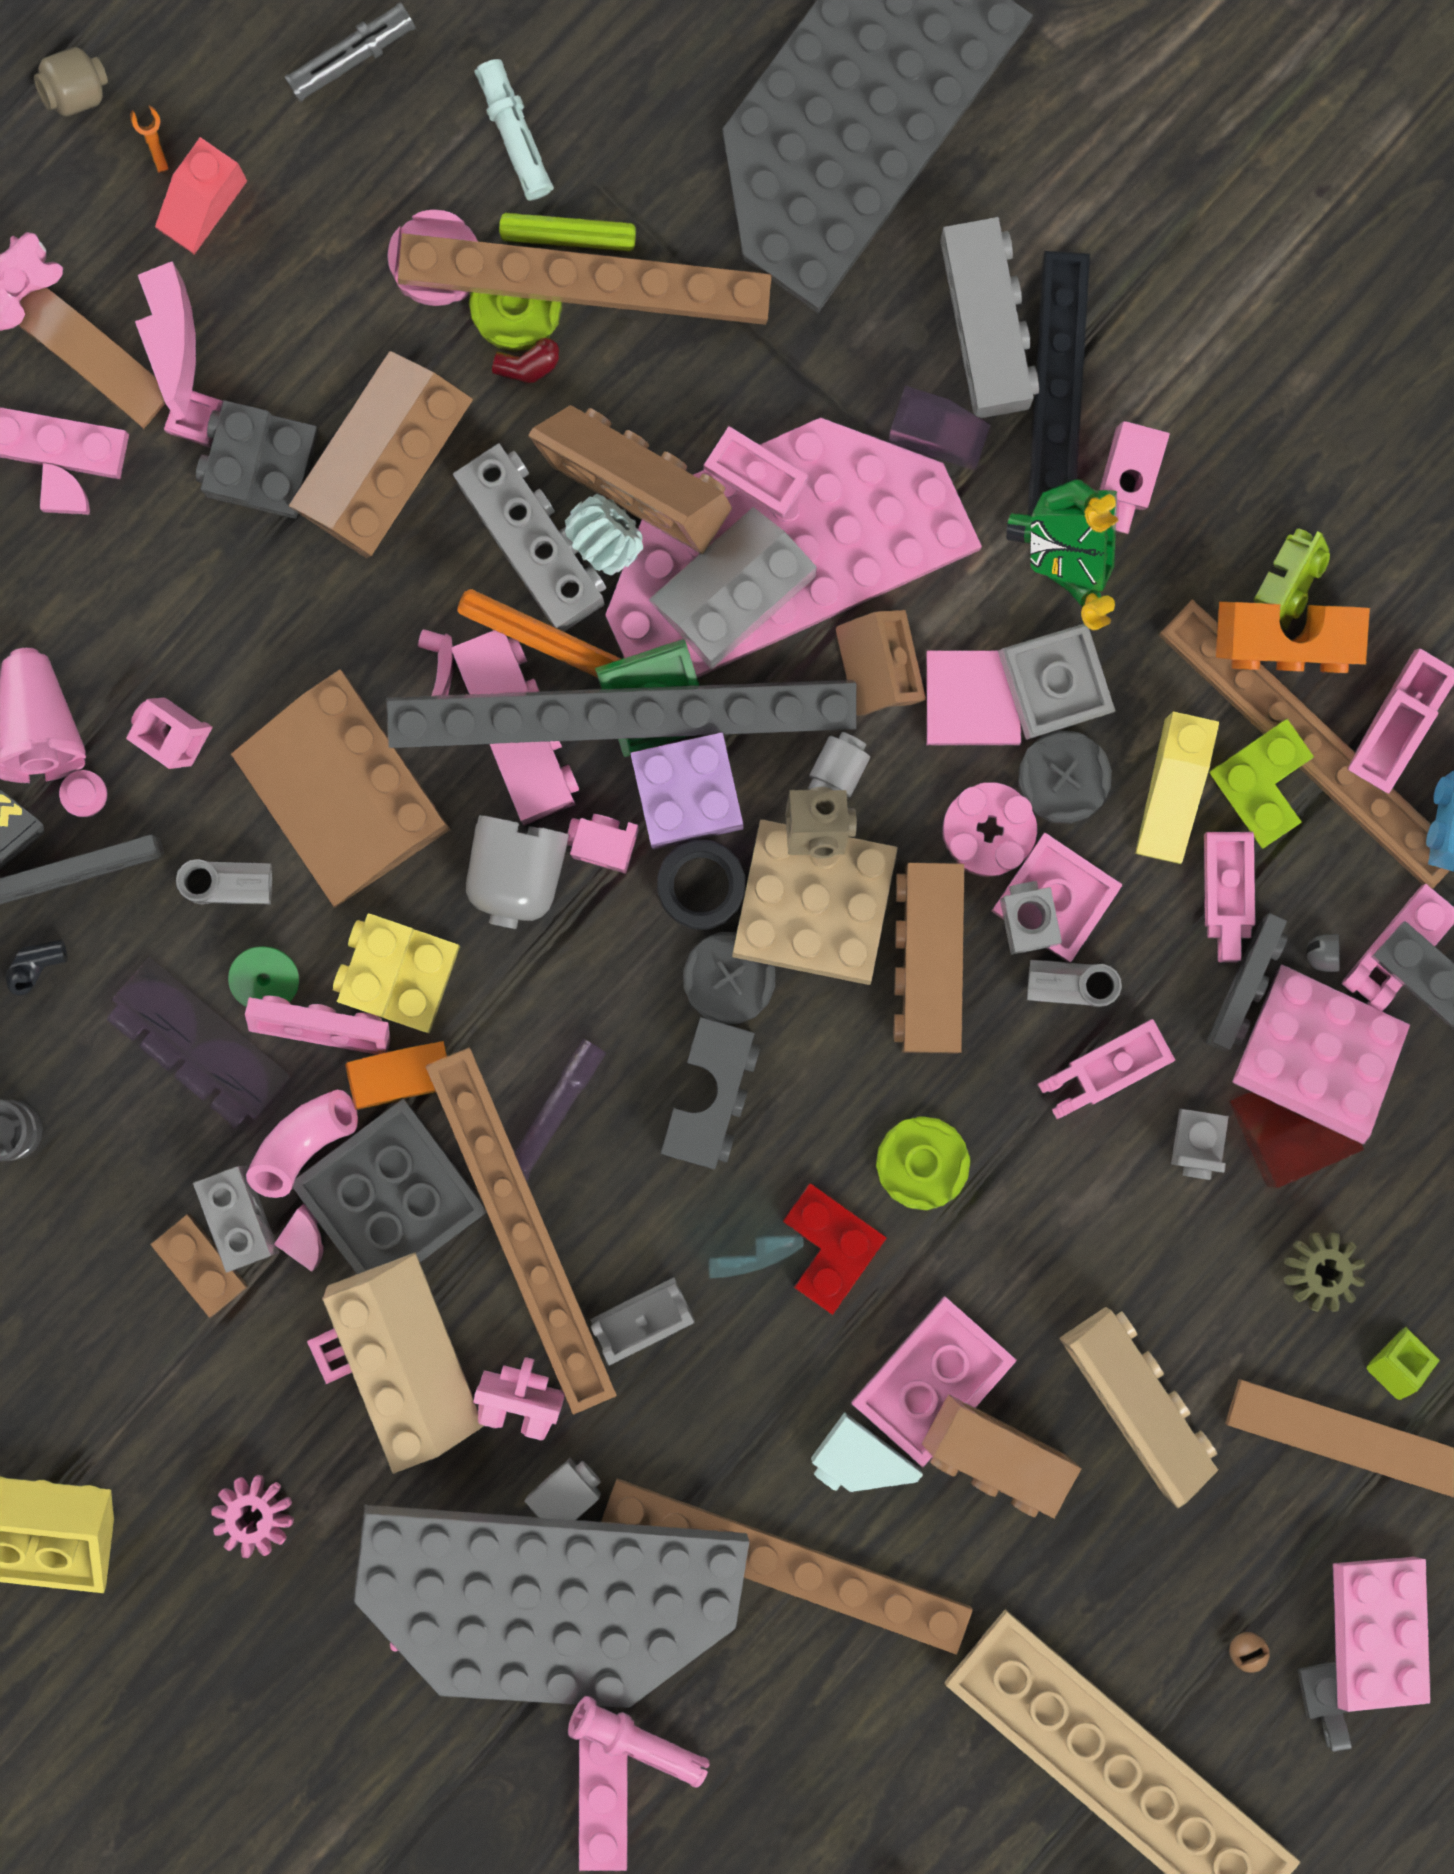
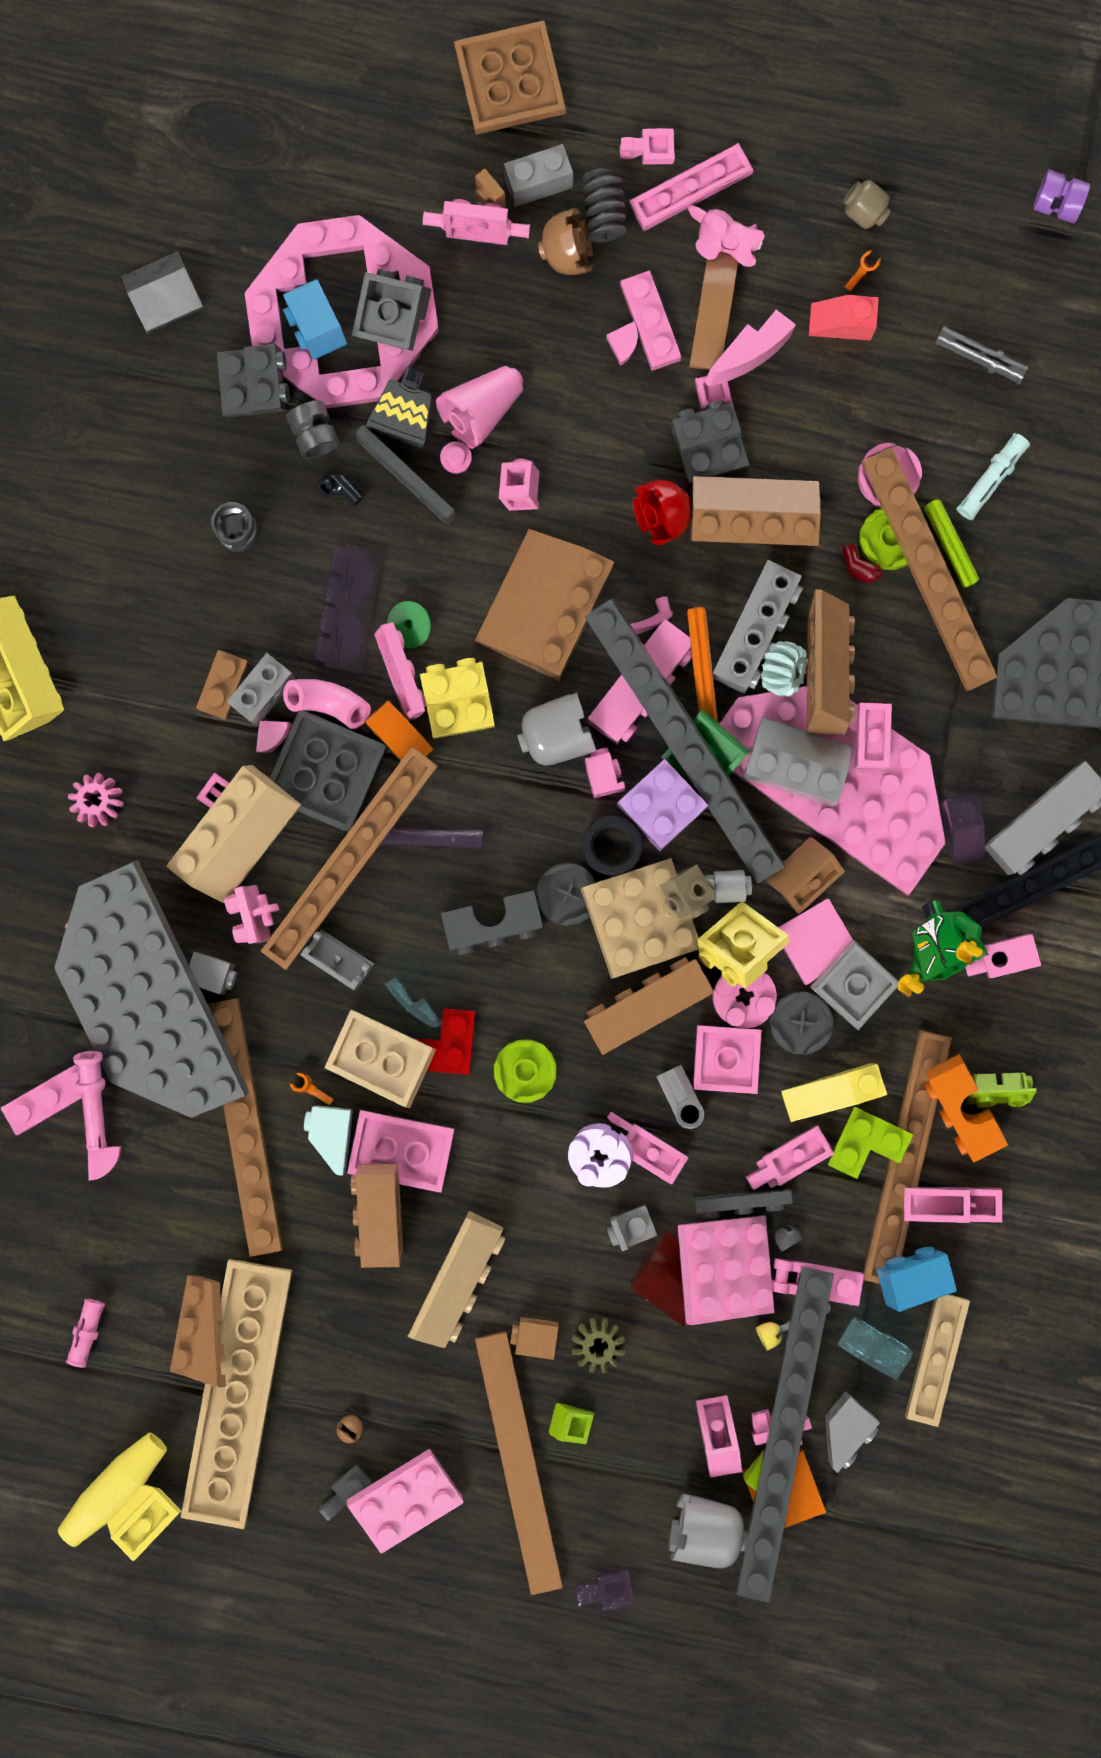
camera: 60 degrees right, 0 degrees up
light grey piece [176,859,272,905] -> none
light grey brick [1000,881,1062,955] -> none
none -> bright pink tile [88,1146,122,1180]
none -> medium nougat wing [170,1275,226,1387]
none -> orange hand [290,1073,334,1106]
none -> tan plate [324,1010,436,1108]
none -> medium nougat brick [510,1317,558,1360]
none -> plate [568,1123,633,1187]
none -> red cylinder [633,479,692,546]
none -> light yellow plate [698,902,789,989]
none -> light yellow hinge [755,1303,831,1351]

